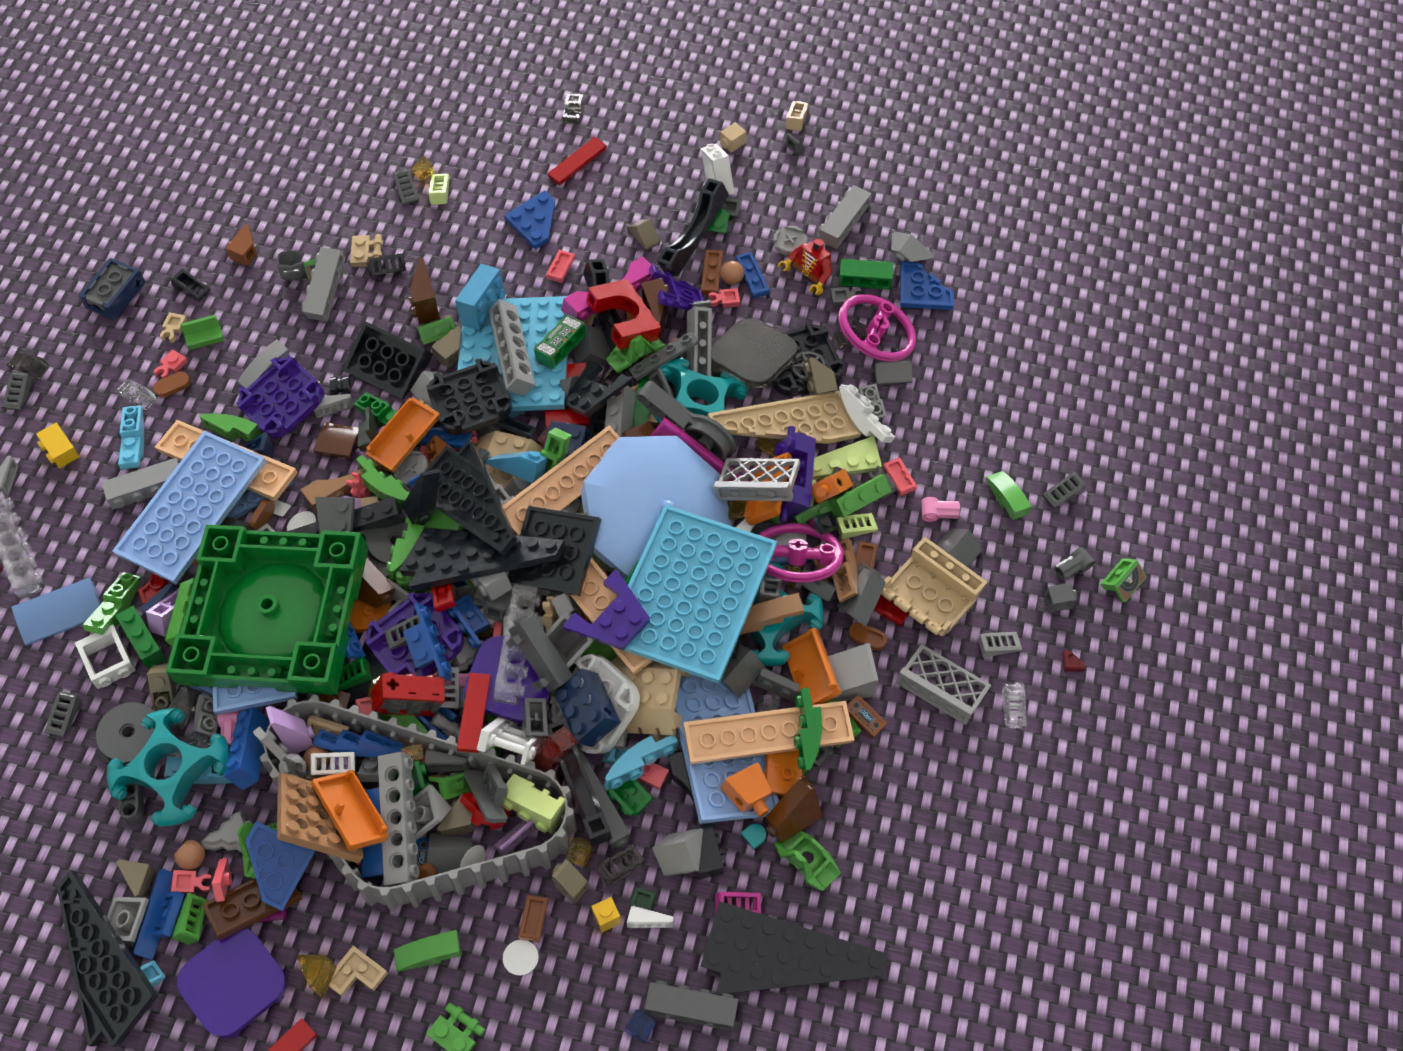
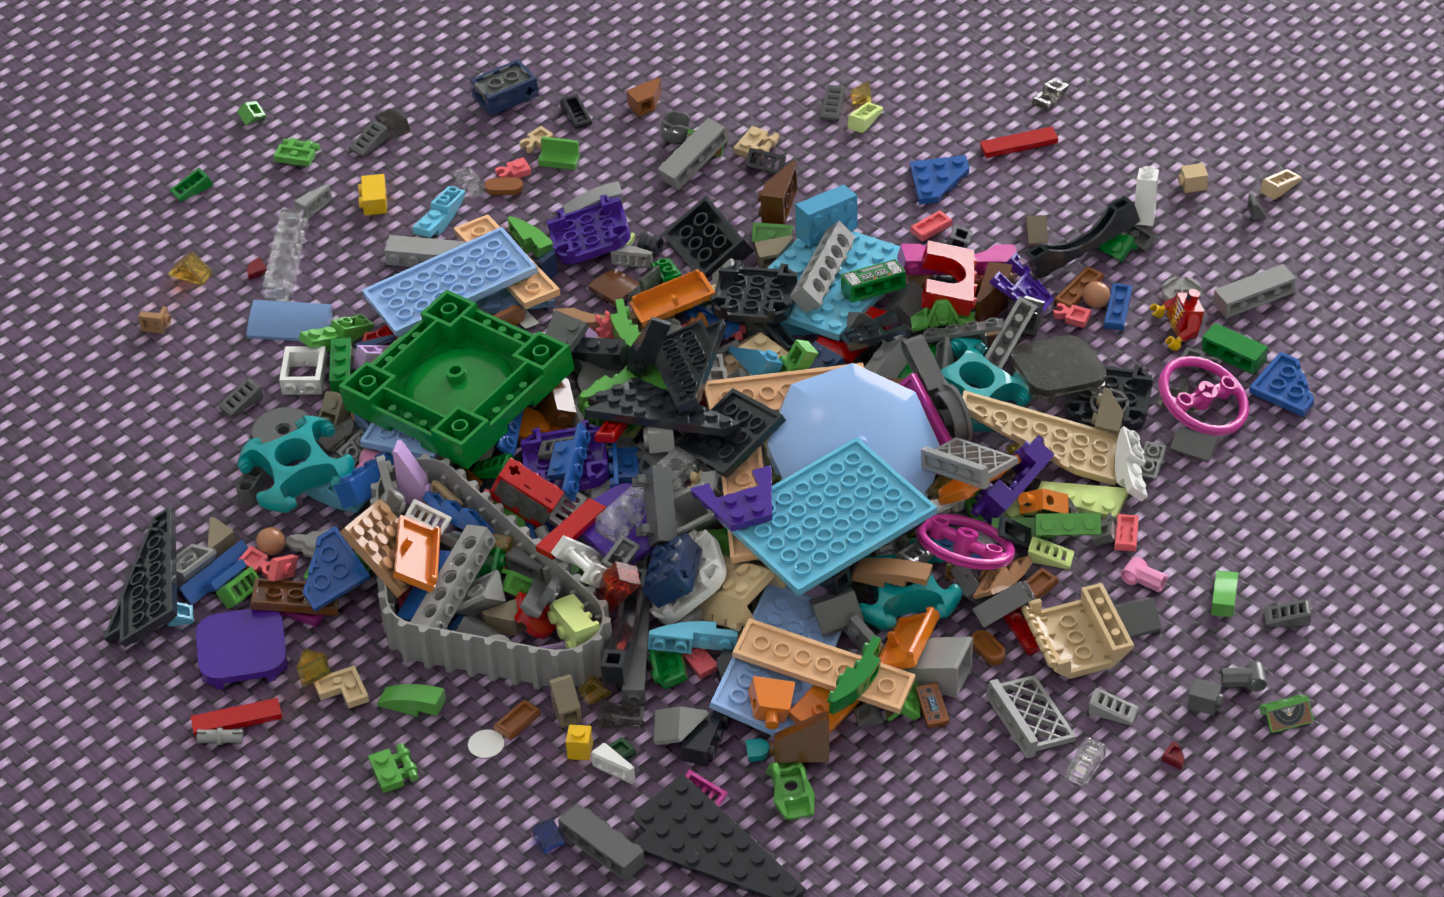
camera: 35 degrees right, 15 degrees down
light grey slope [891,232,934,262] -> none

